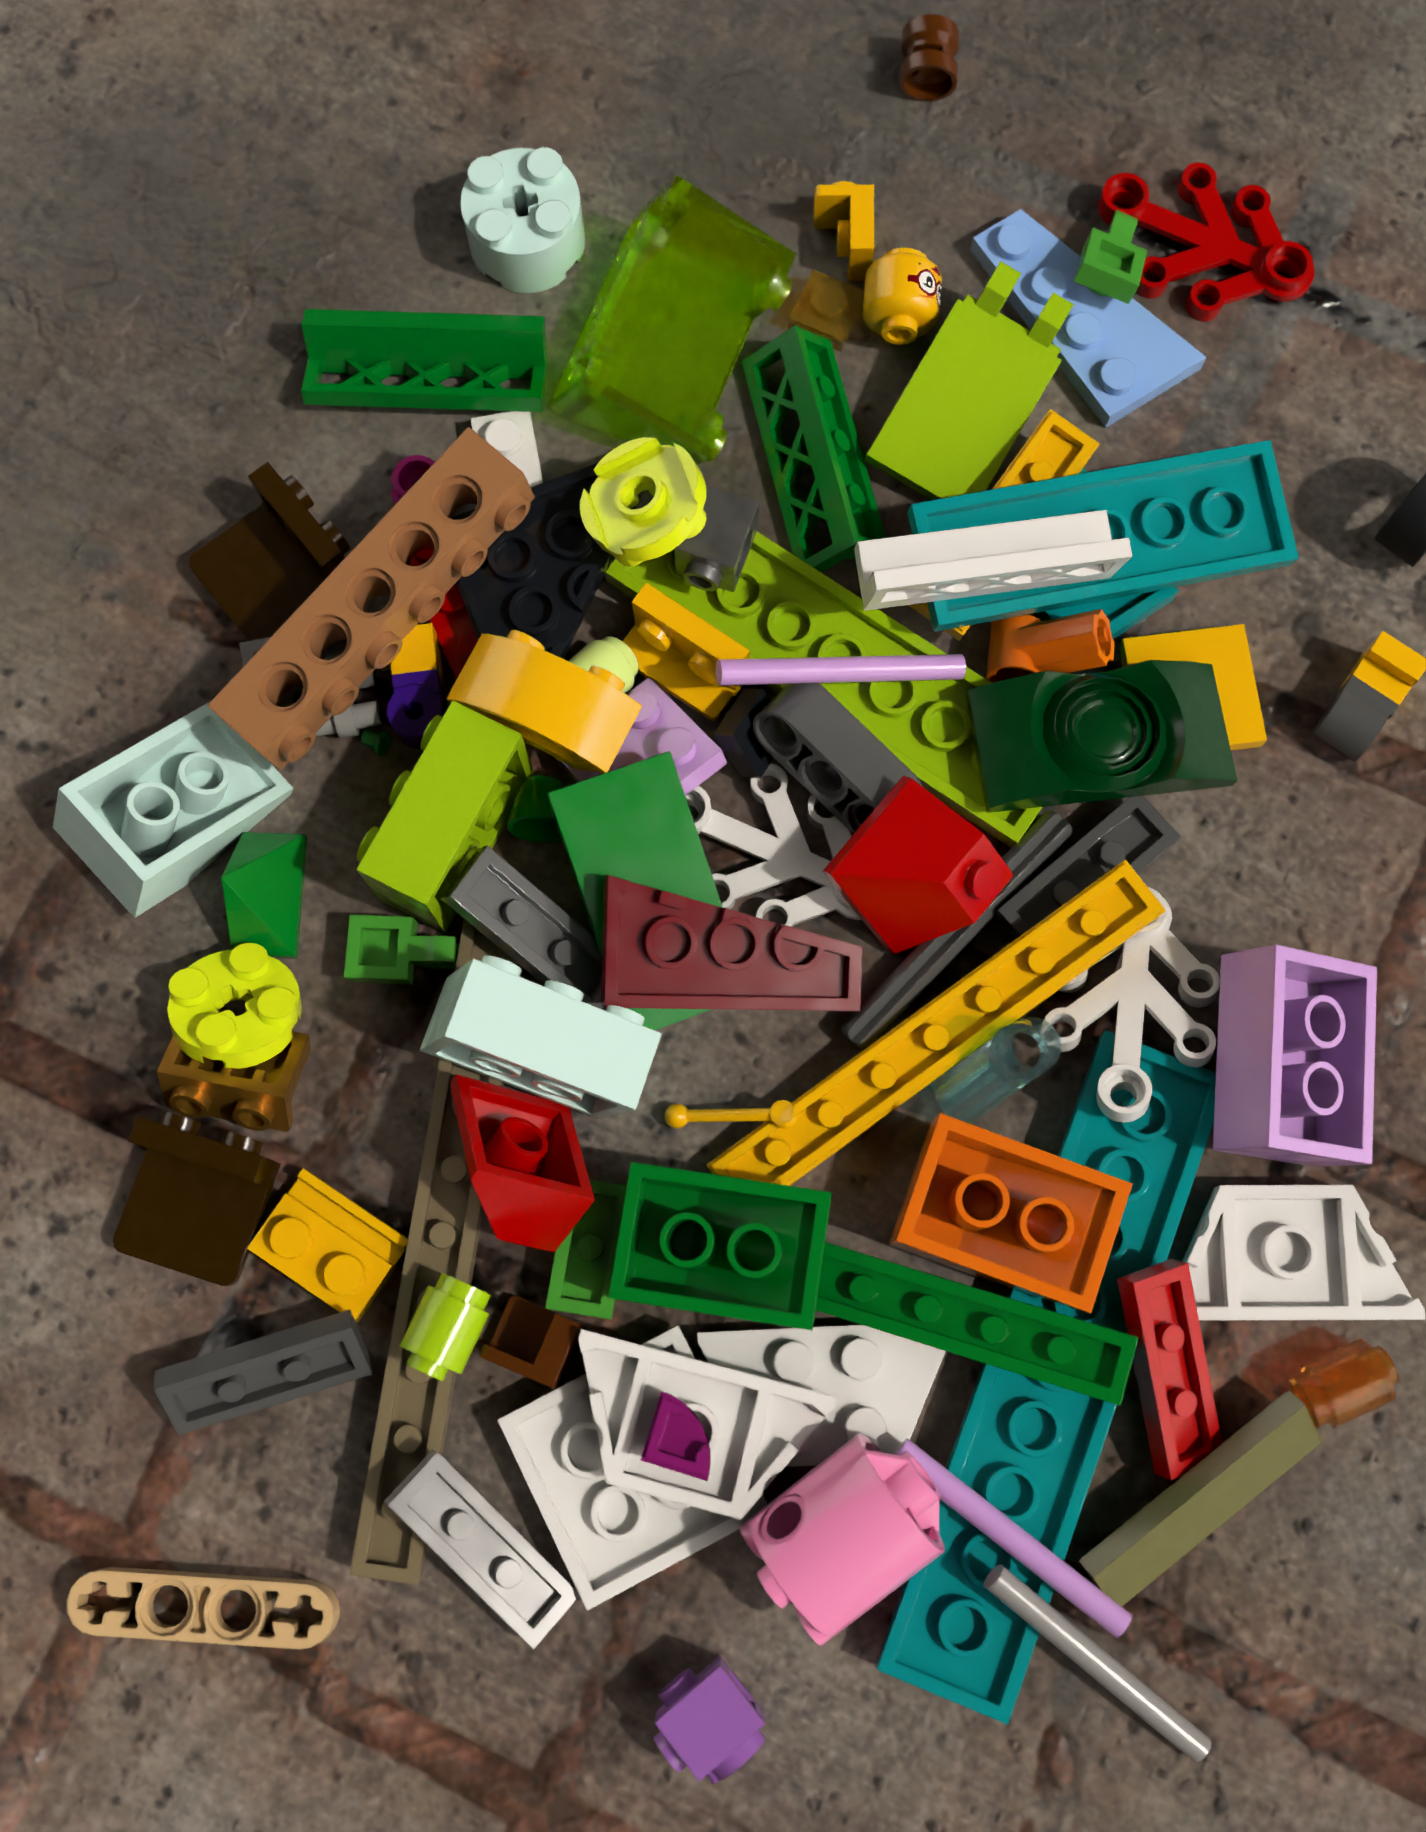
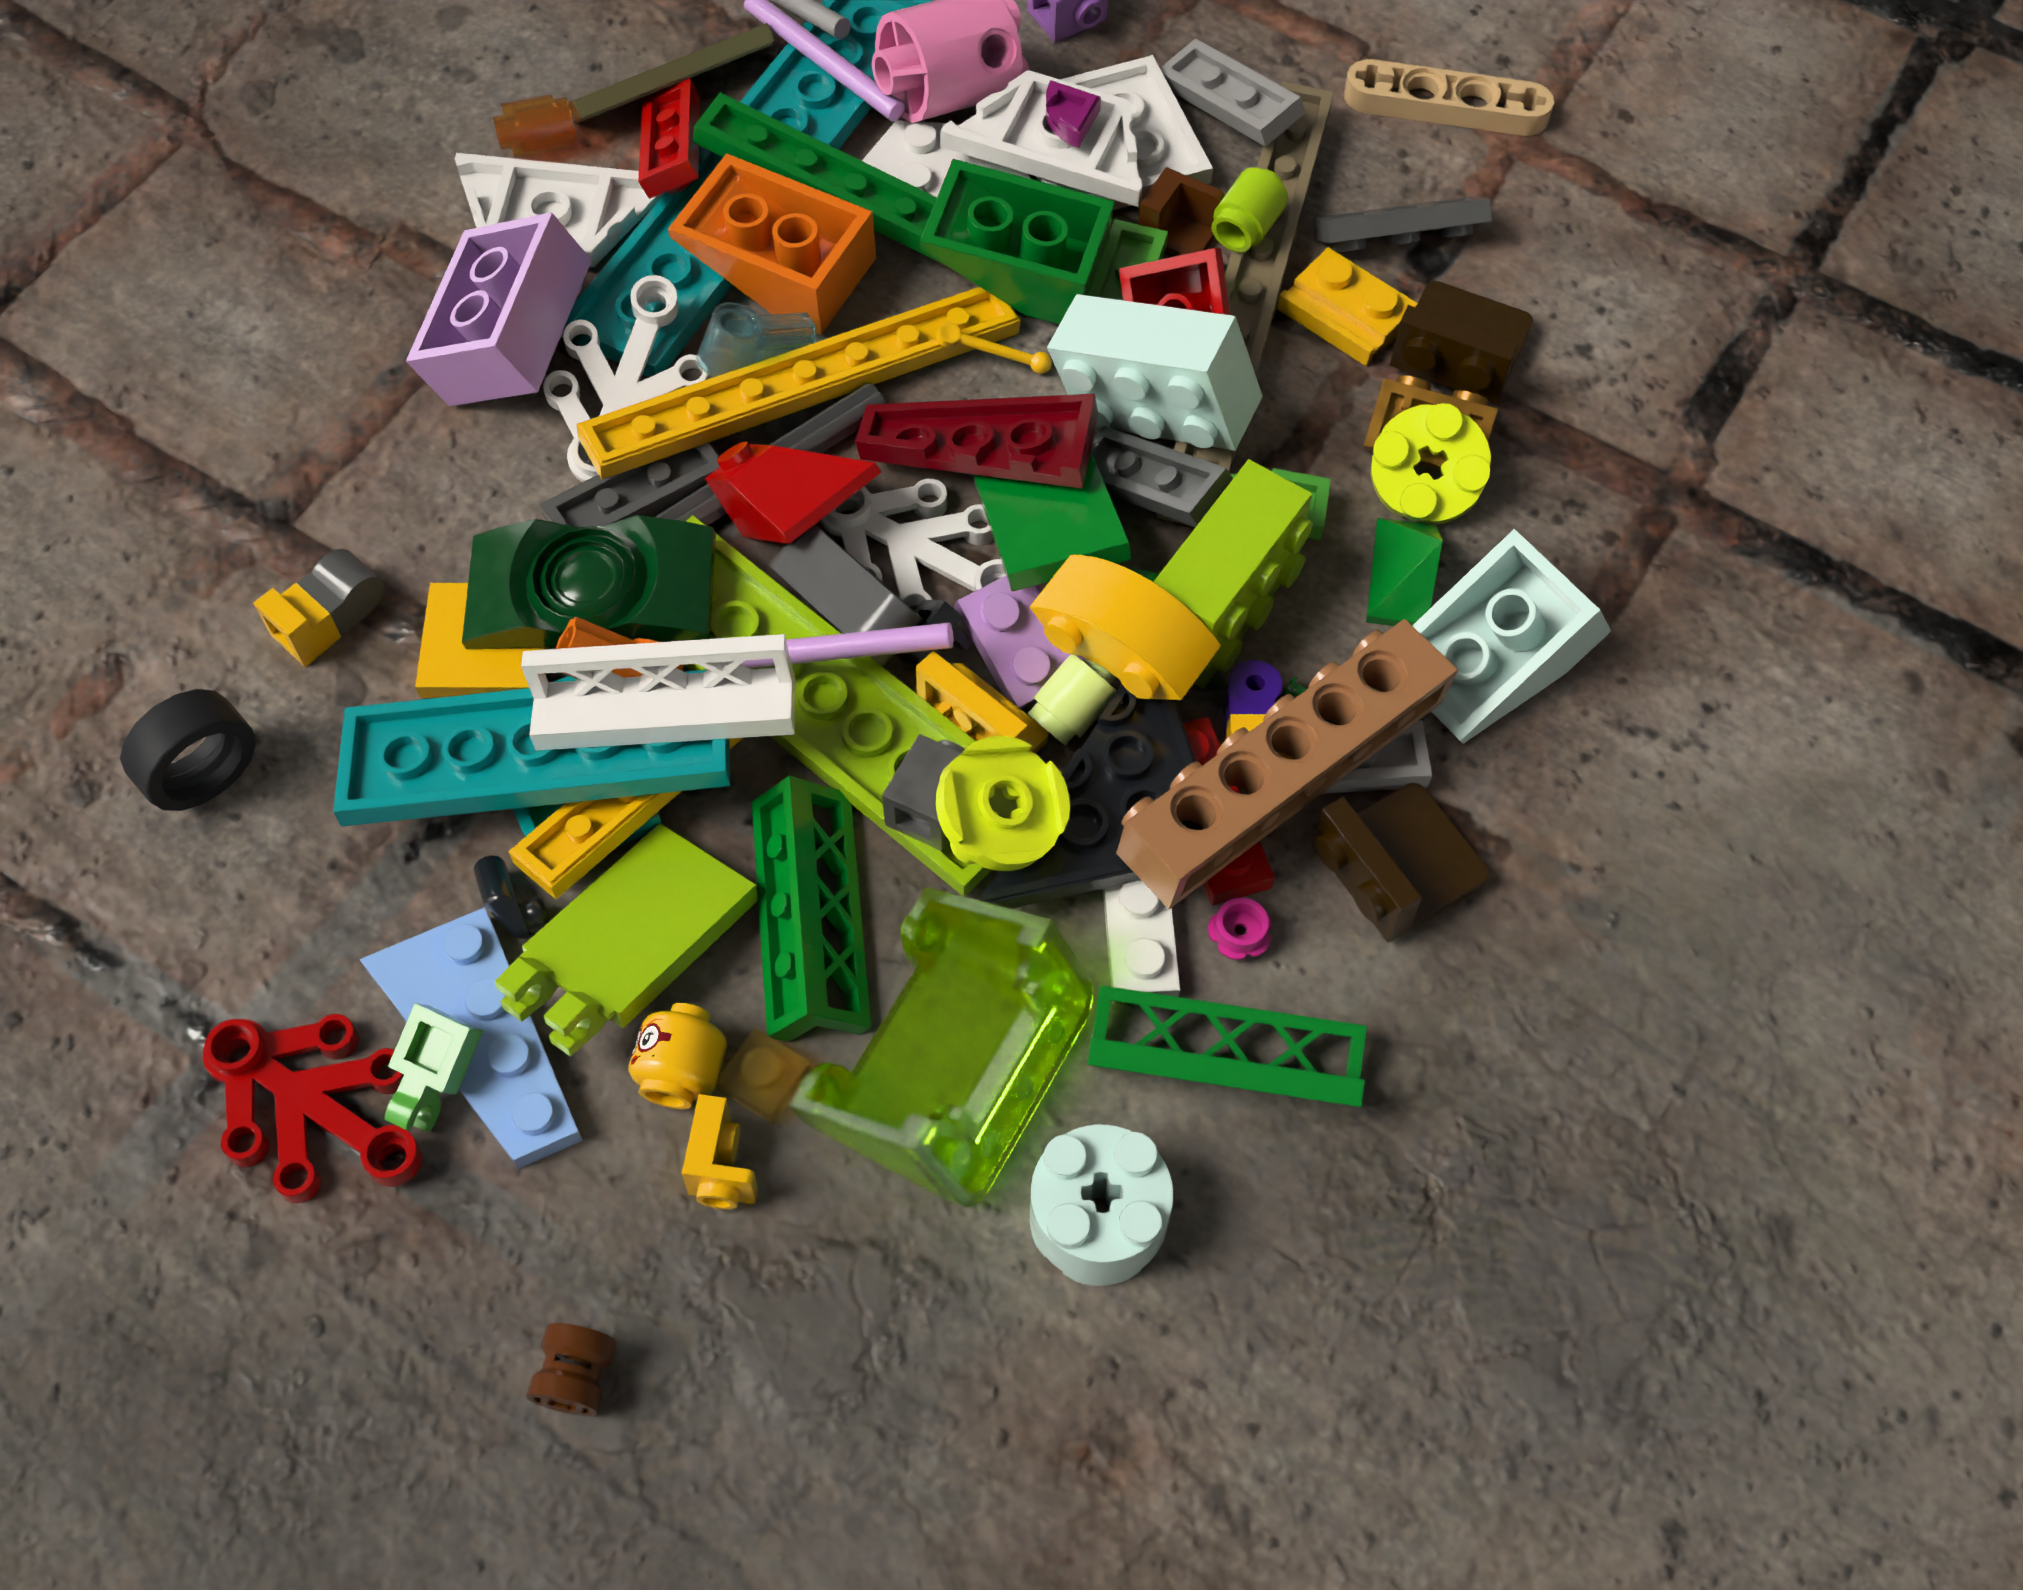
camera: 175 degrees left, 15 degrees down
none -> black arm [474,855,551,939]

